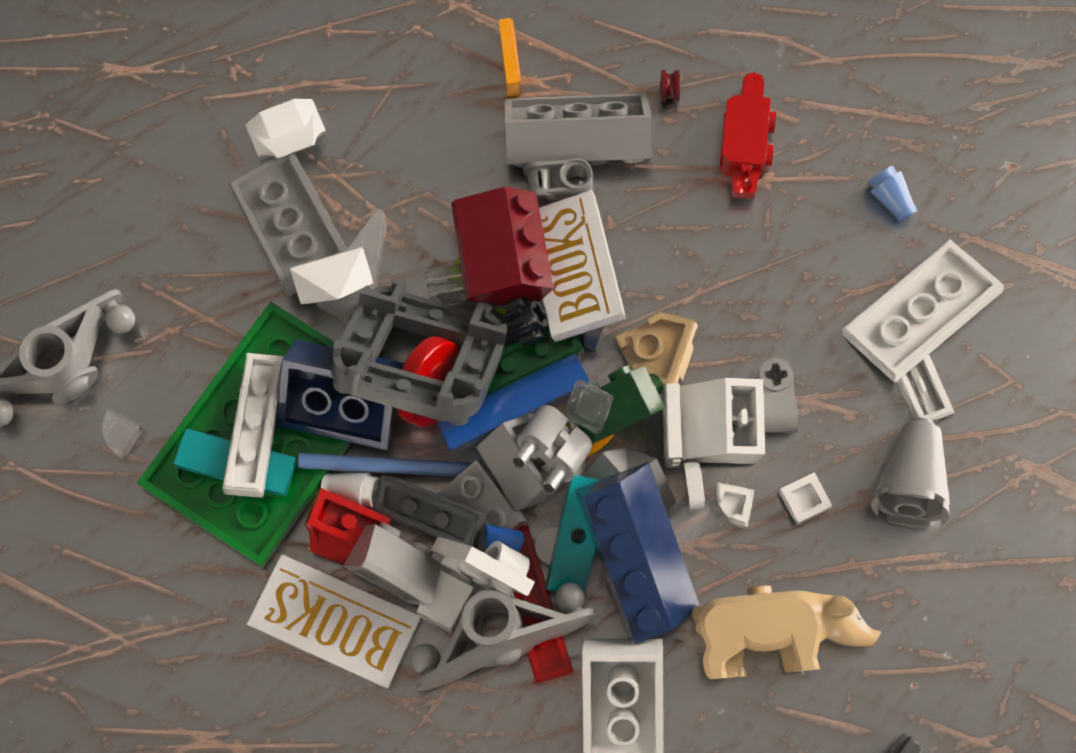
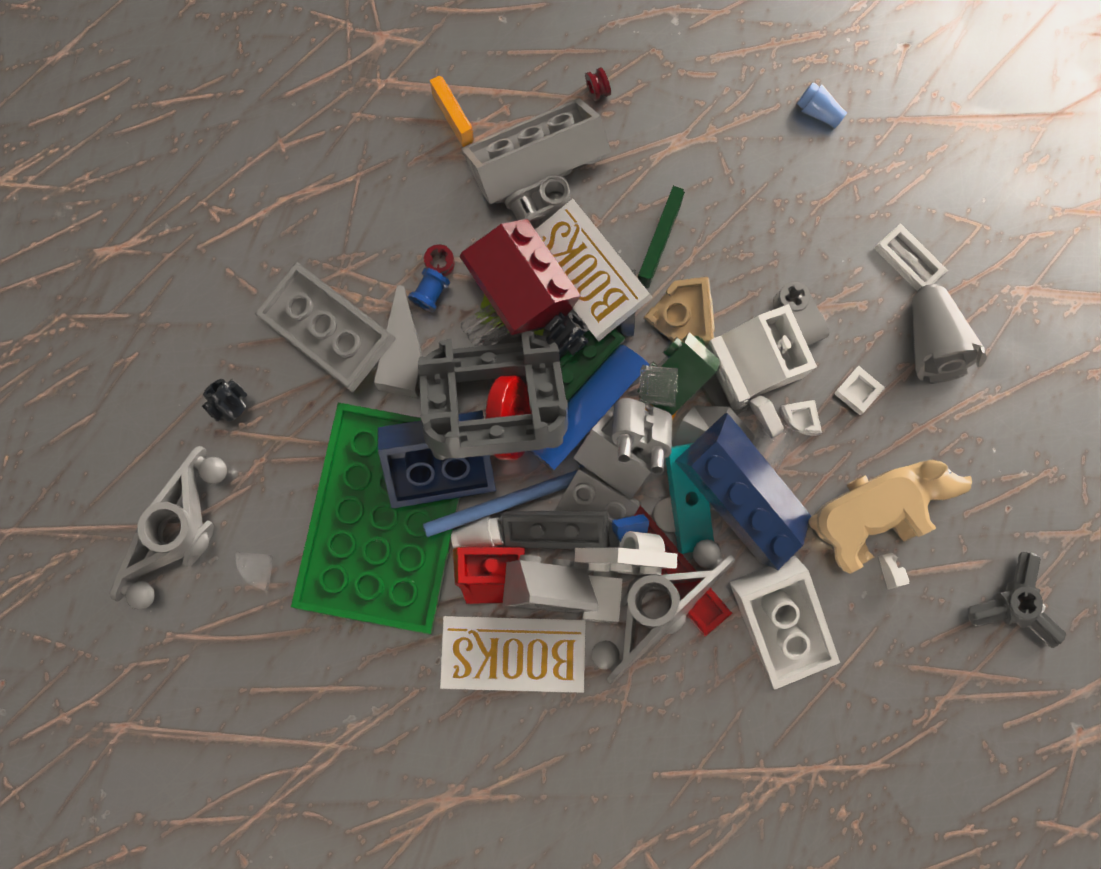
camera: 25 degrees left, 5 degrees up
teal tile [173,429,297,497] -> none
white tile [223,353,285,498] -> none
white slope [245,99,327,161] -> none
white slope [290,247,373,305] -> none
red hinge [719,71,776,199] -> none
white tile [842,240,1004,383] -> none
none -> black gear [202,379,247,422]
none -> blue bush [408,268,450,312]
none -> dark red bush [424,244,455,277]
none -> dark green tile [638,185,685,289]
none -> white tile [878,553,910,590]

